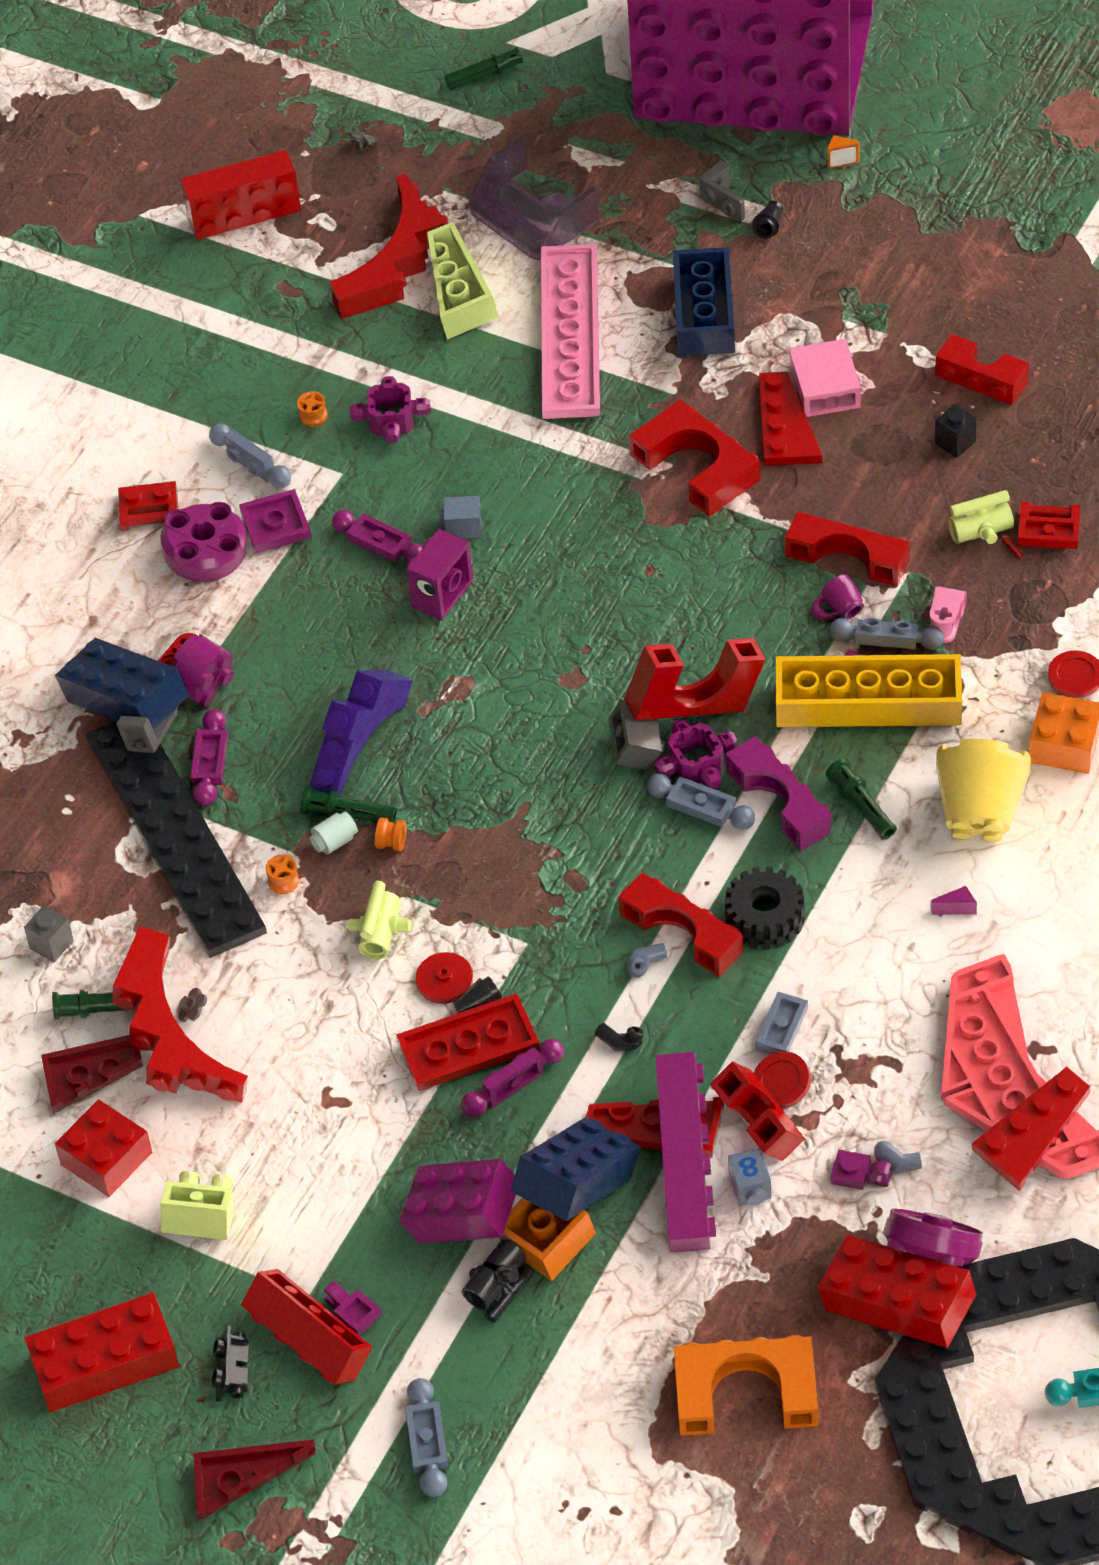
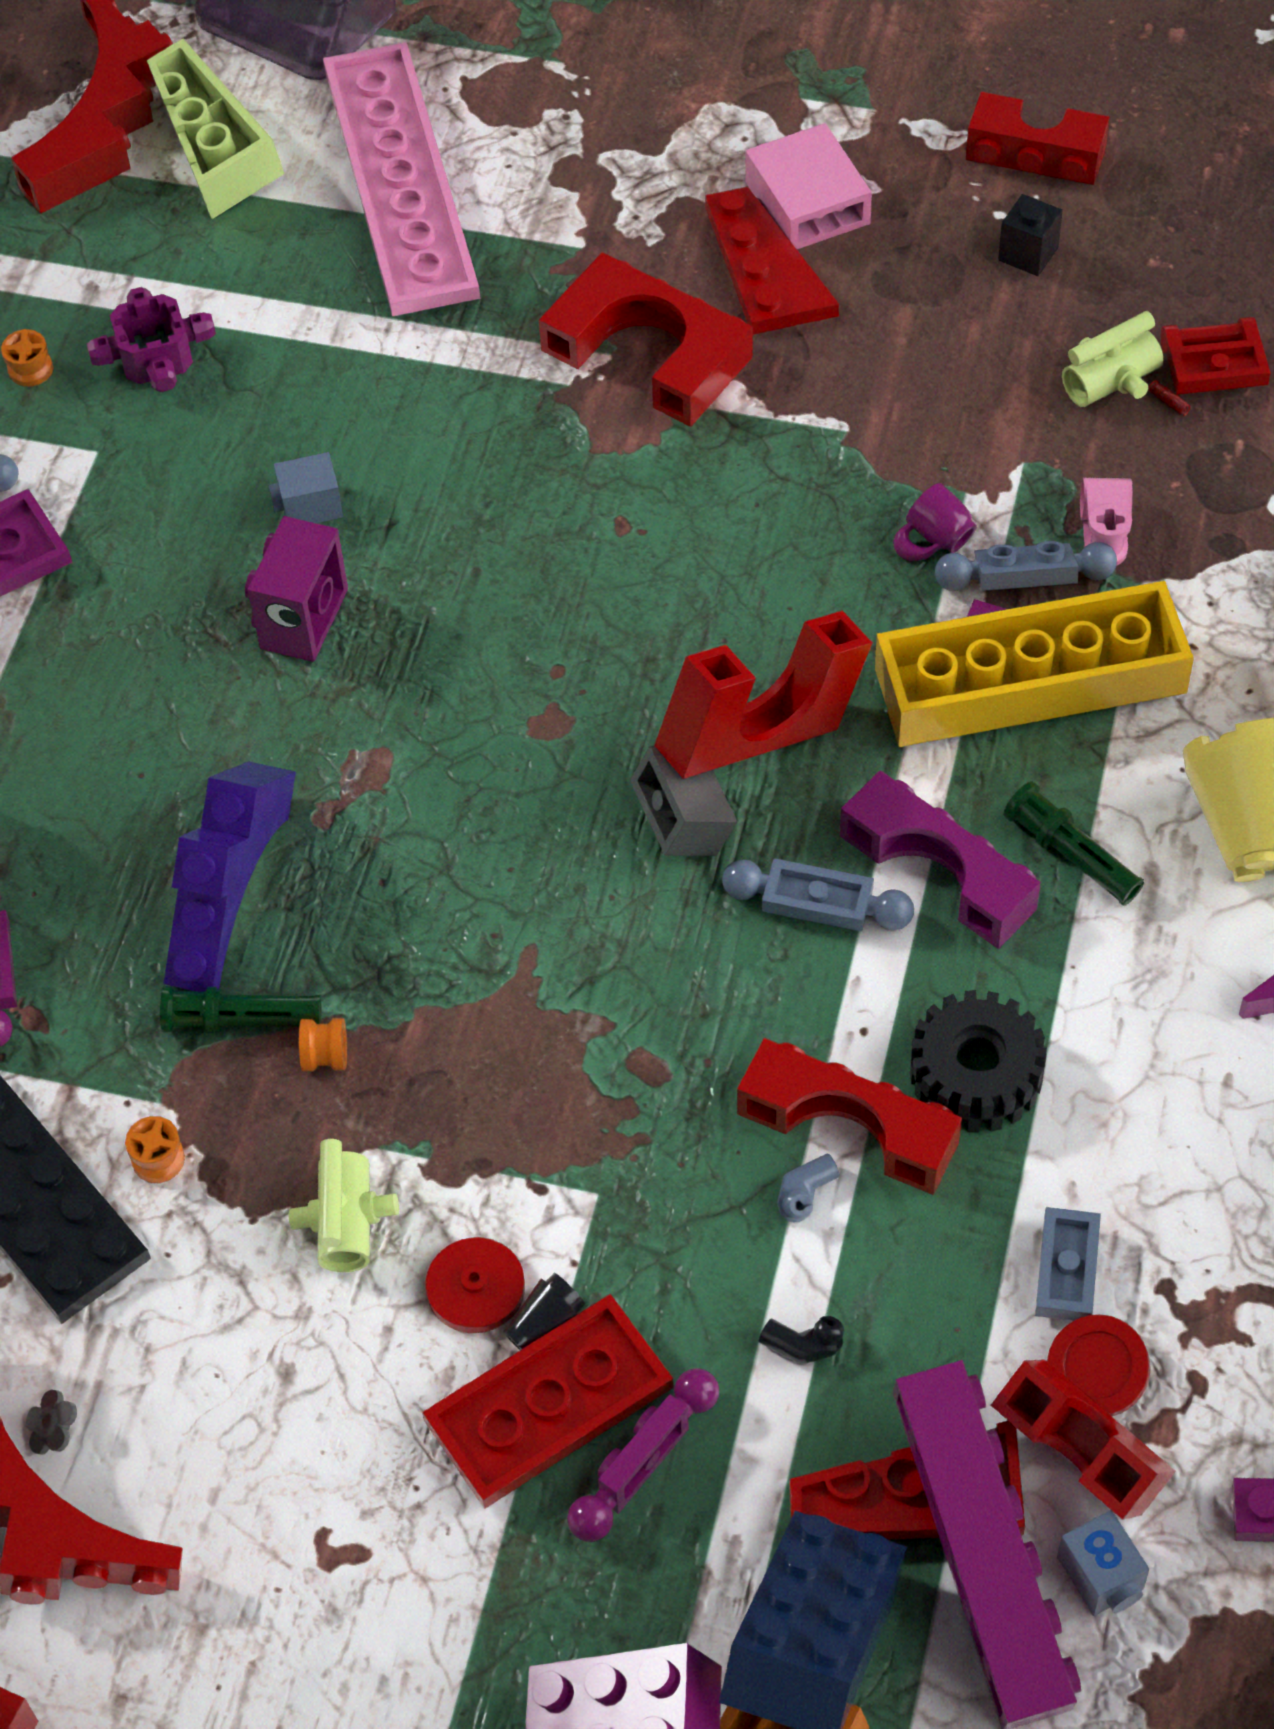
camera: 15 degrees left, 5 degrees up
light aqua brick [310,812,358,855] -> none
magenta plate [332,509,423,564] -> none
magenta piece [654,719,738,789] -> none
dark blue brick [673,247,735,356] -> none
red arch [785,512,910,587] -> none

